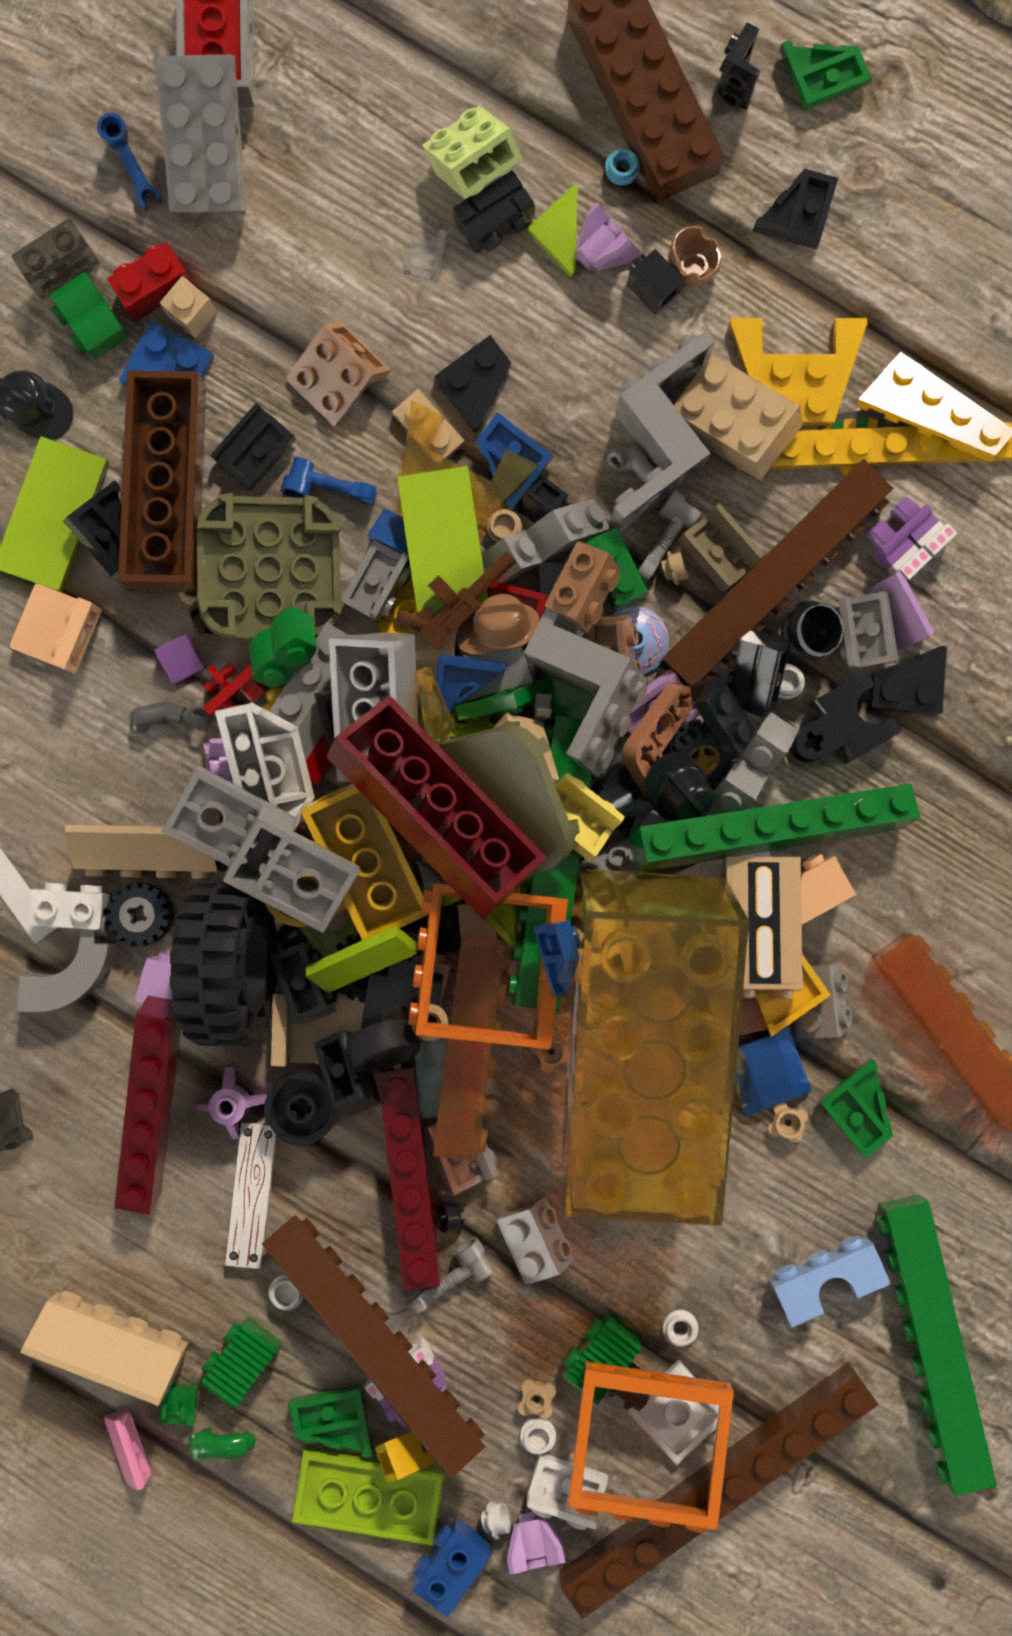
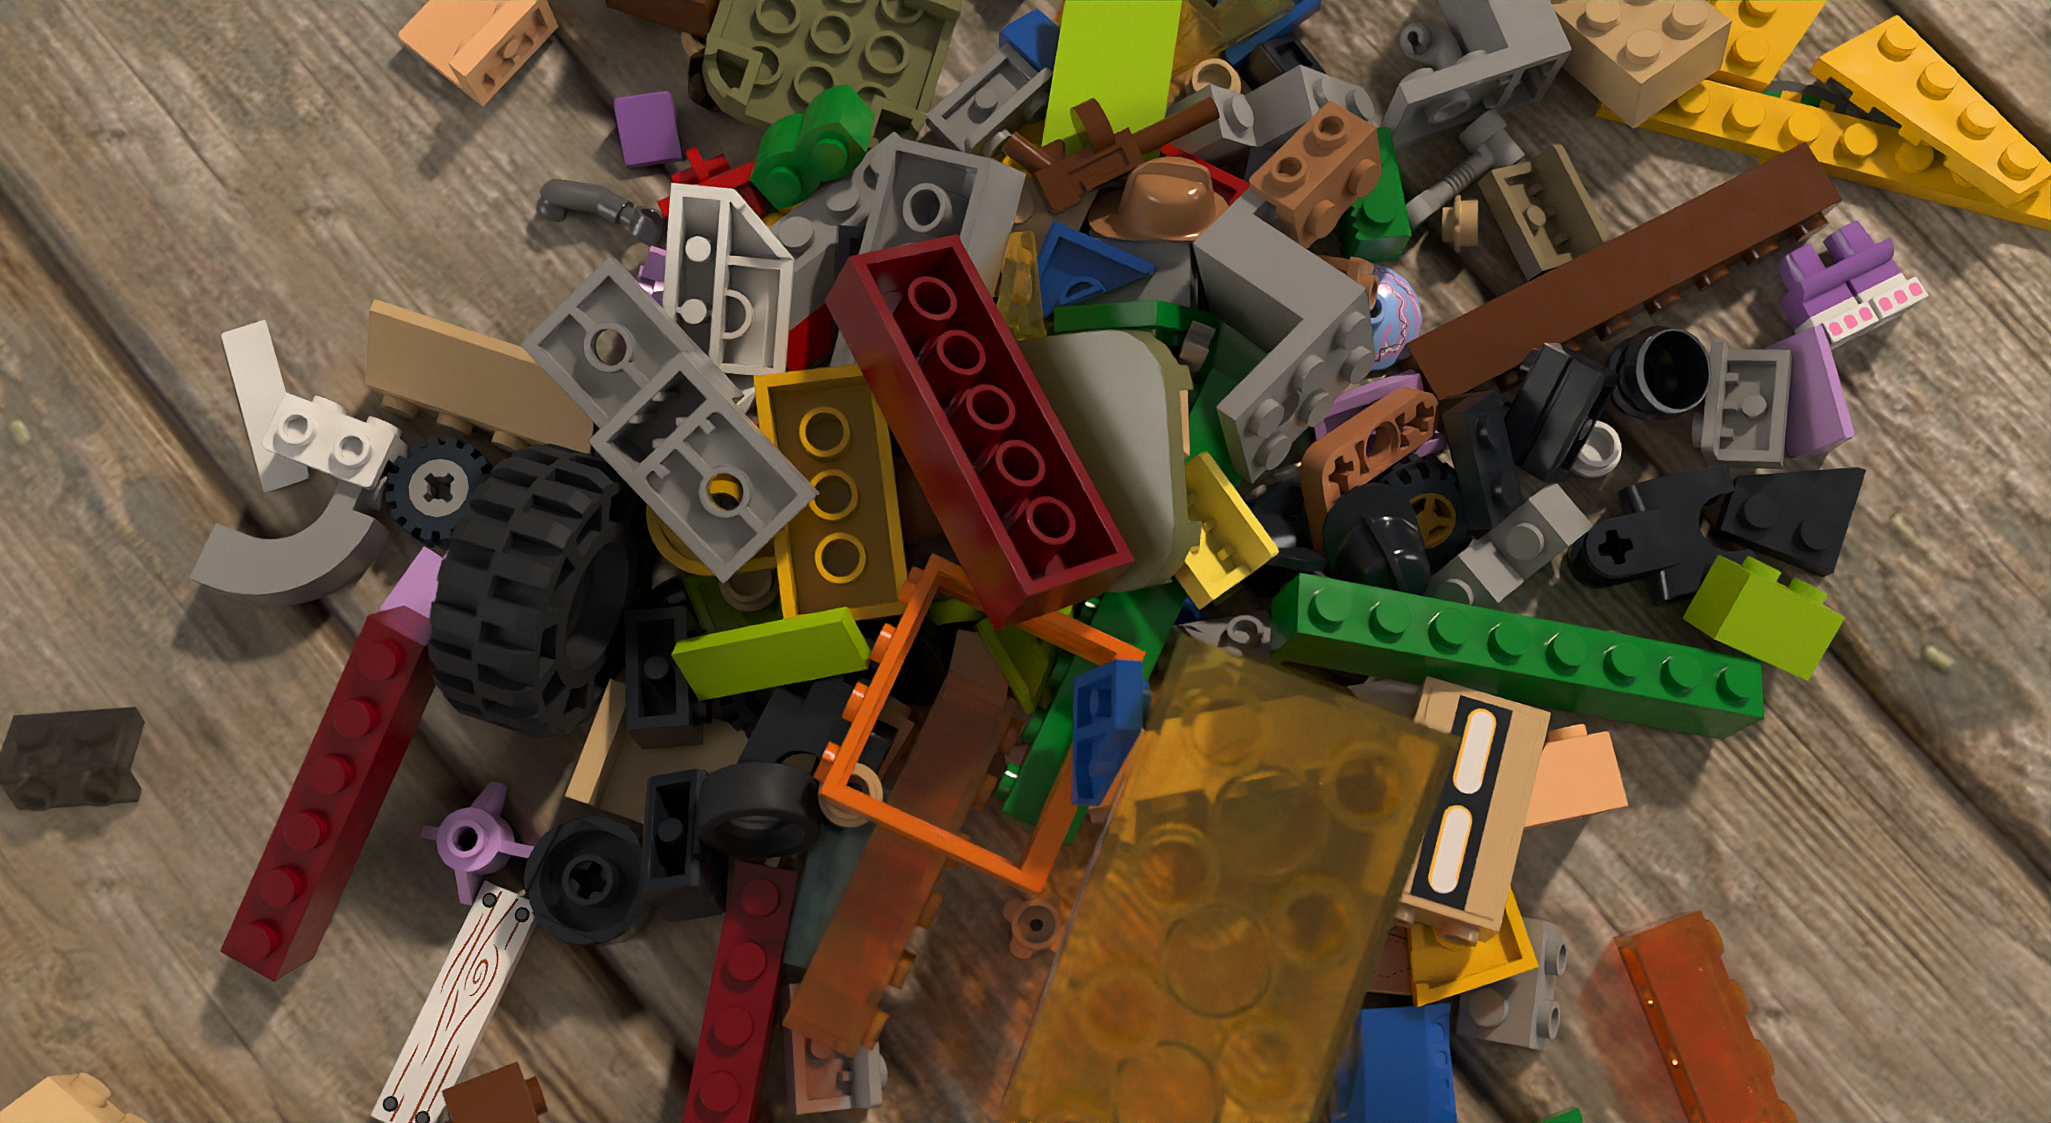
camera: 15 degrees right, 10 degrees down
none -> lime brick [1682,555,1845,681]

